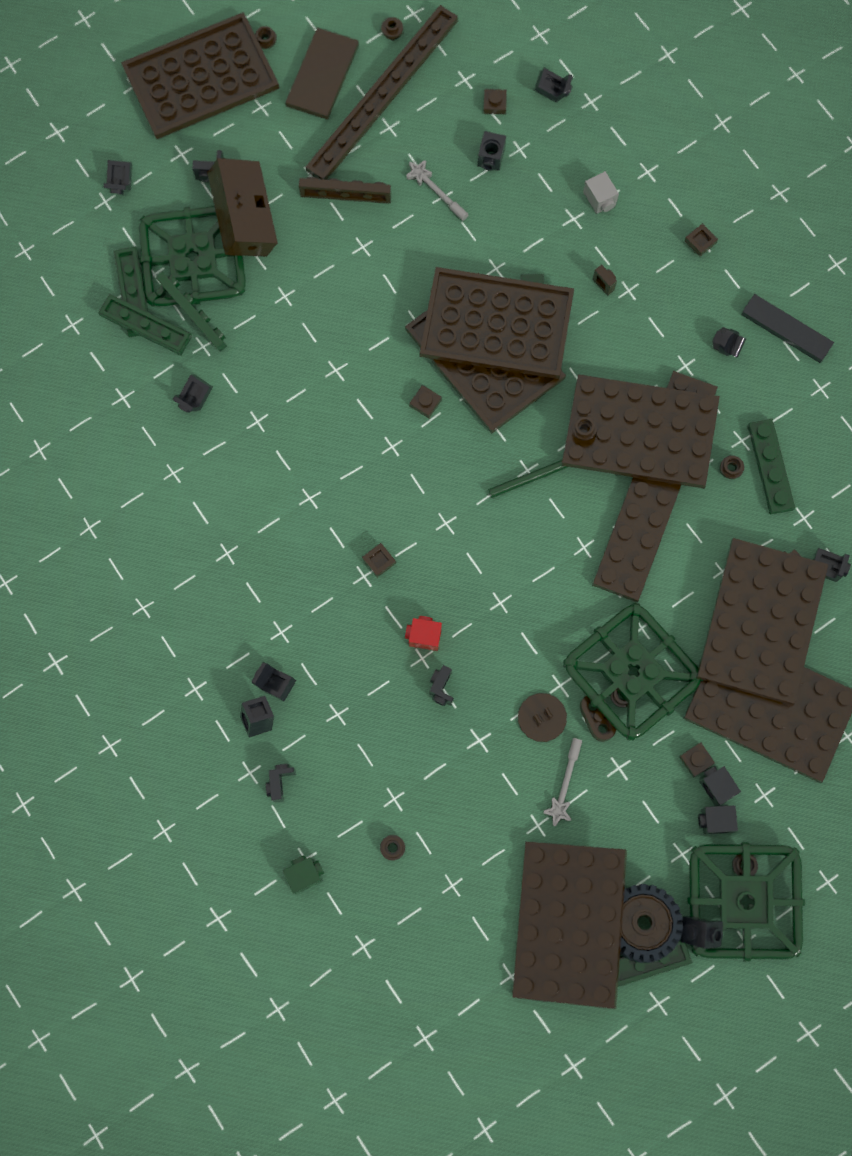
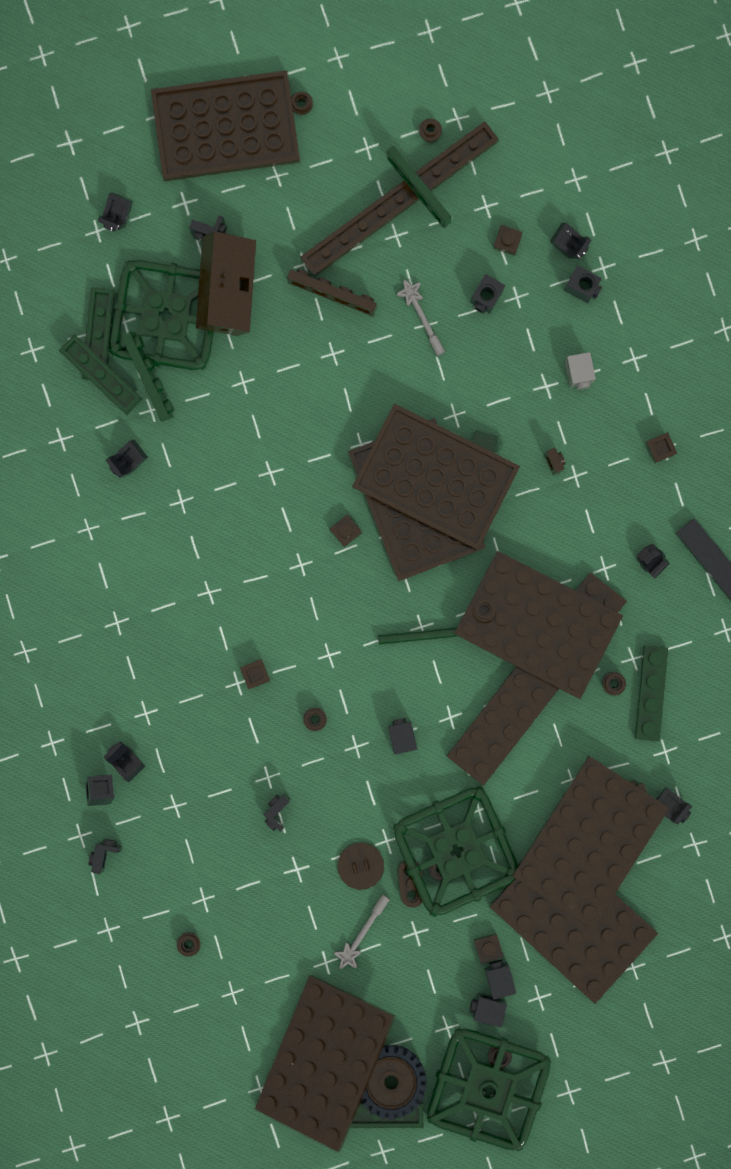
camera: 15 degrees right, 10 degrees up
dark green brick [282,855,324,895] -> none
dark brown tile [285,28,359,120] -> none
red brick [405,616,442,651] -> none
black bracket [680,916,723,949] -> none
none -> dark brown plate [303,708,327,731]
none -> dark green tile [386,145,452,228]
none -> black brick [388,718,417,755]
none -> black brick [564,265,602,304]

